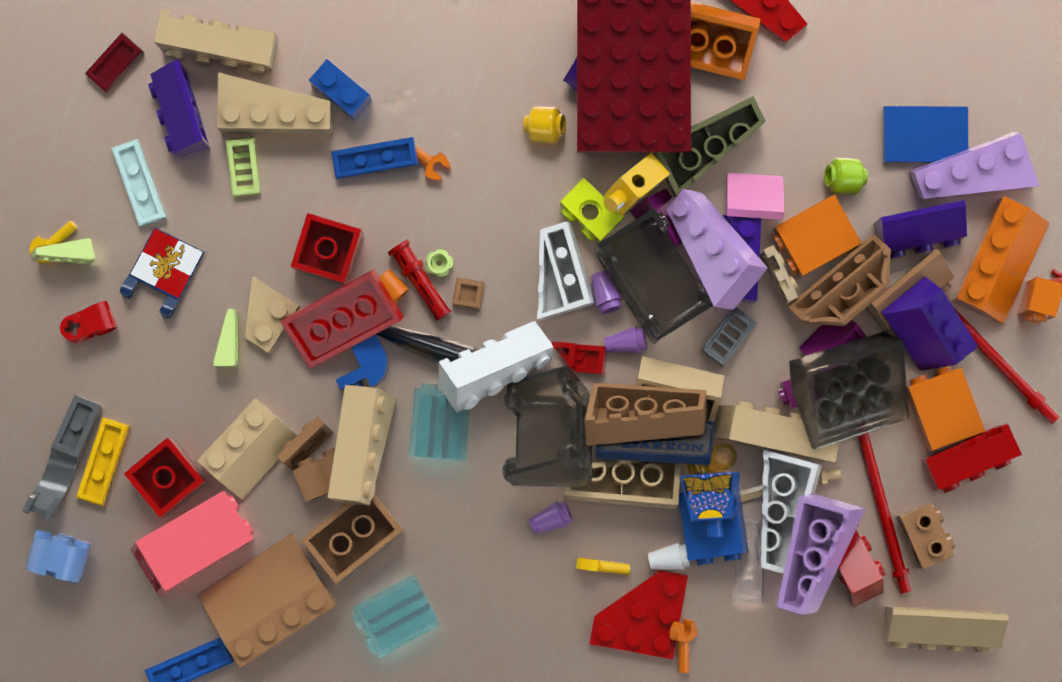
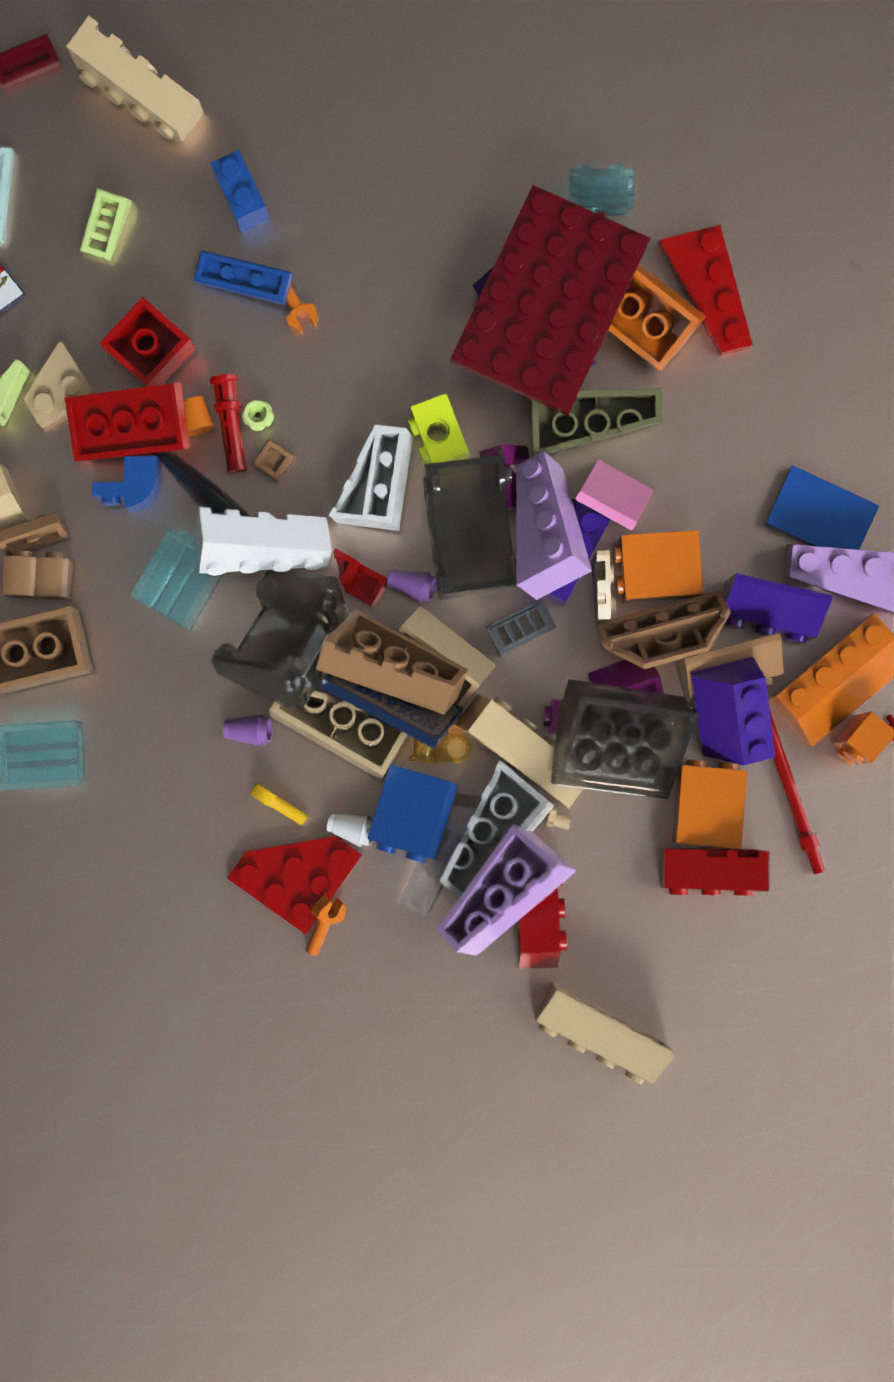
camera: 20 degrees right, 0 degrees up
dark purple slope [148,59,210,158] -> none
tan wedge [217,72,333,134] -> none
tan wedge [327,385,397,505] -> none
yellow head [523,107,566,143] -> none
medium lavender cone [591,271,622,314] -> none
yellow torso [604,153,670,215] -> none
torso [681,472,740,538] -> none
lime head [824,158,868,195] -> none
red bar [851,411,912,594] -> none
medium nougat brick [897,503,955,569] -> none

